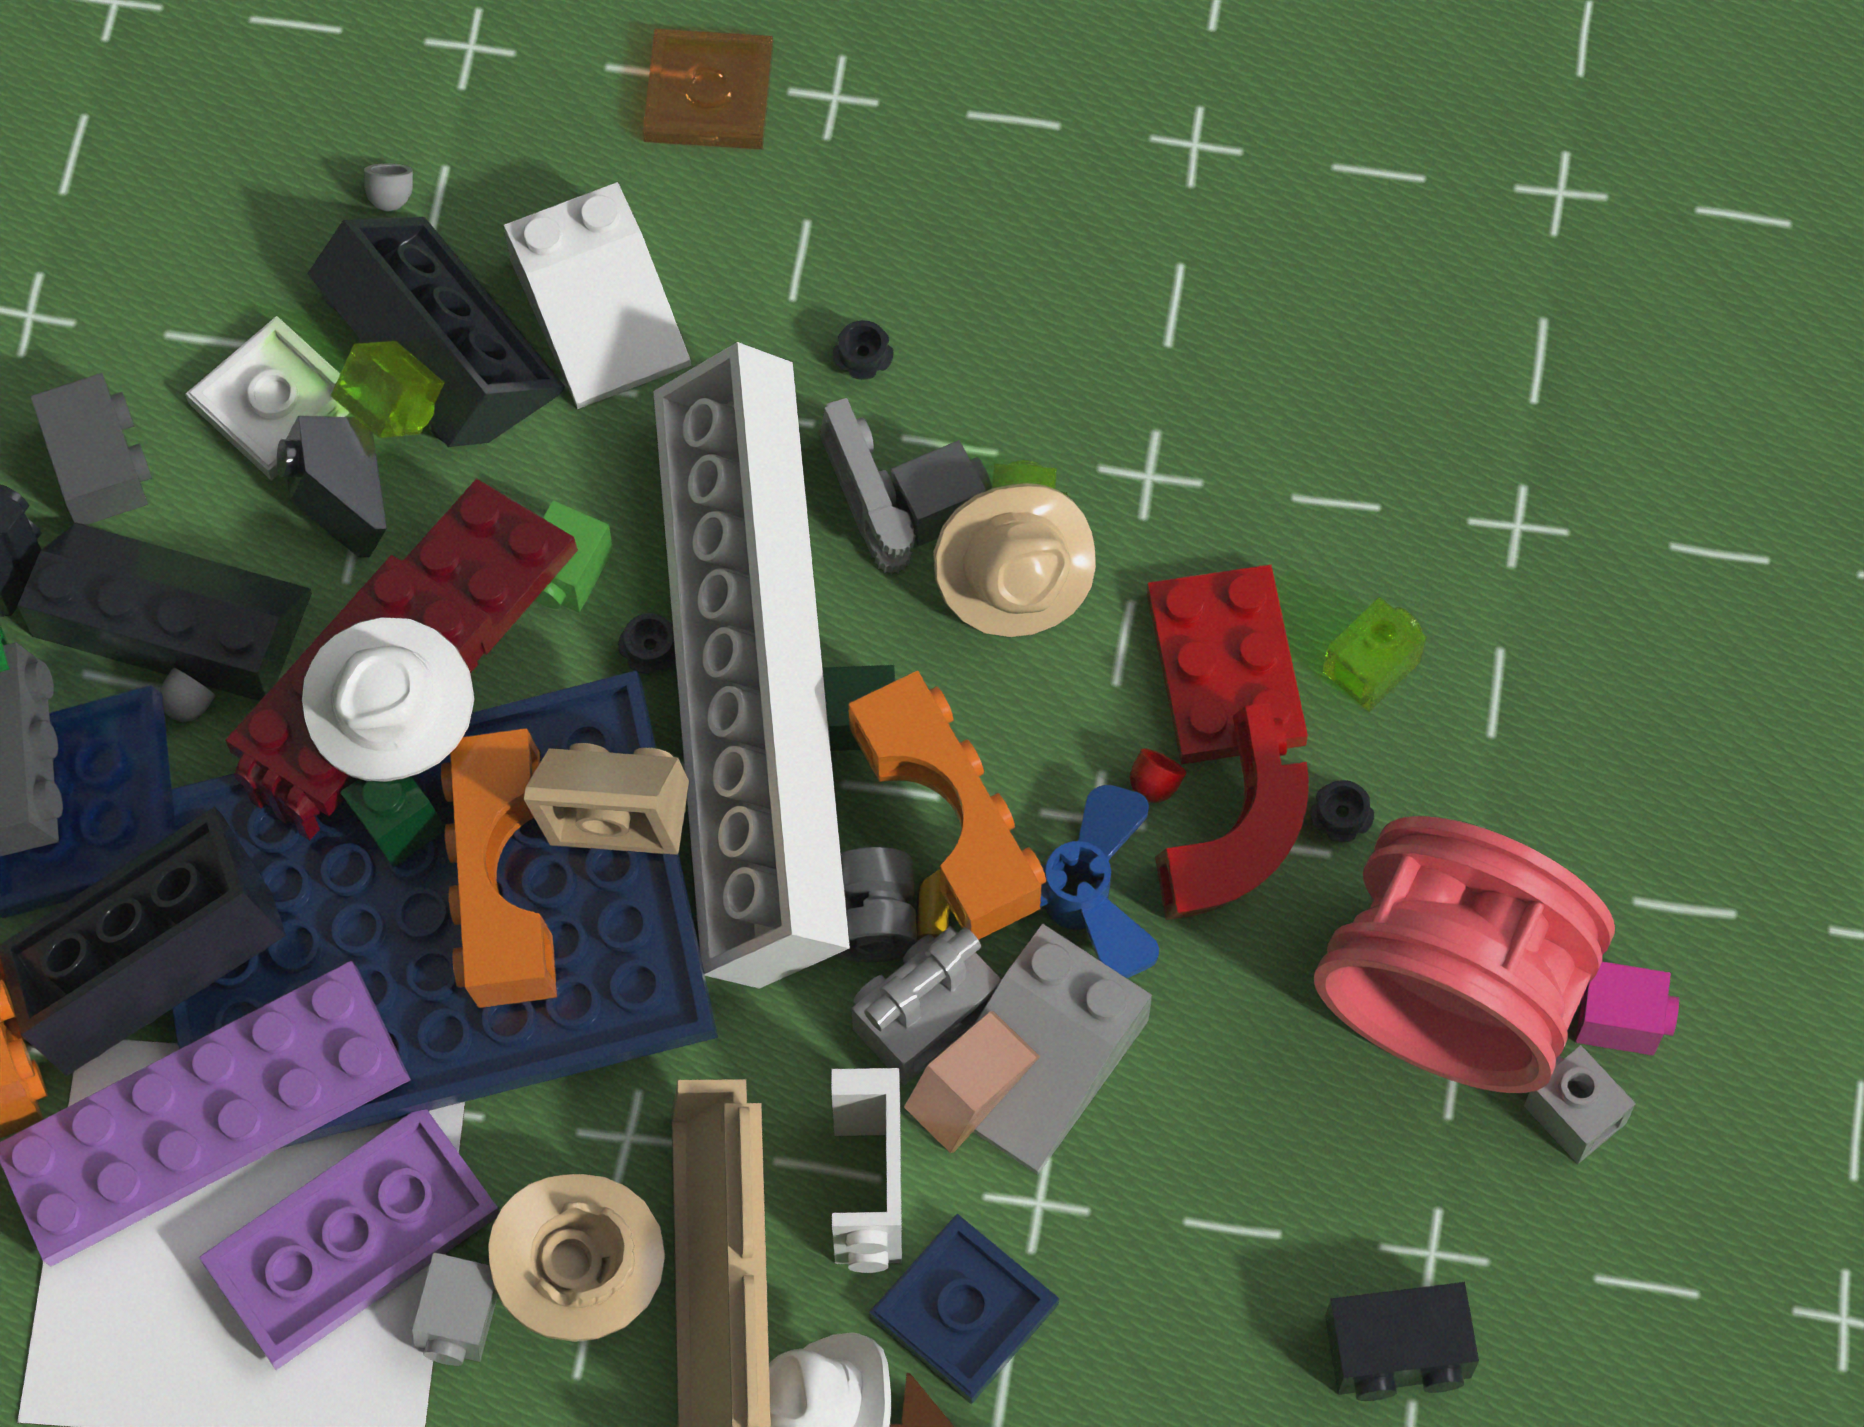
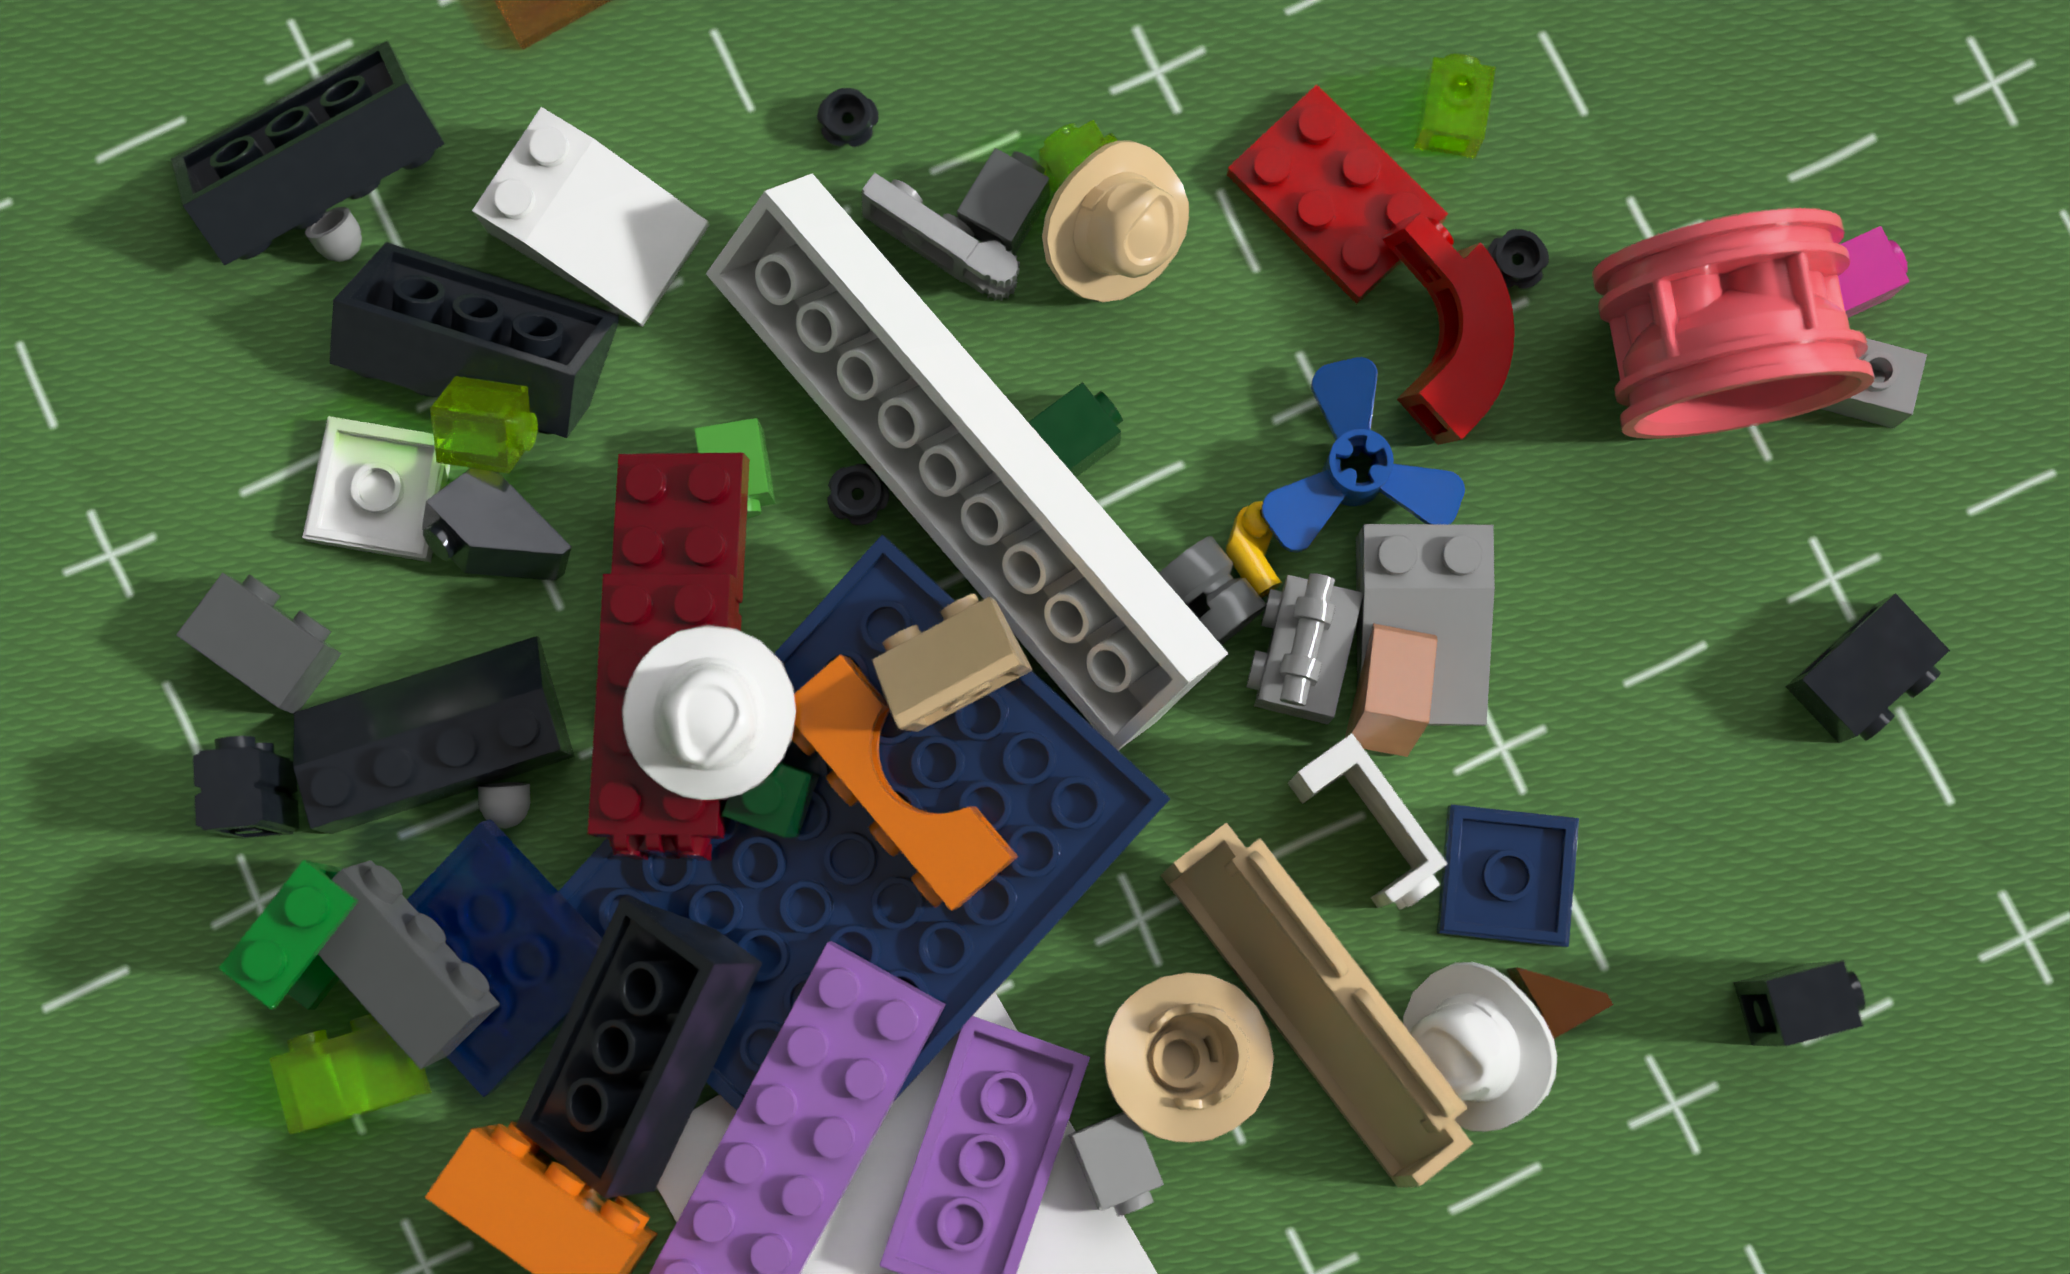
camera: 30 degrees left, 15 degrees up
orange arch [848,670,1046,940] -> none
red hinge [1129,748,1186,803] -> none
none -> black slope [171,40,445,266]

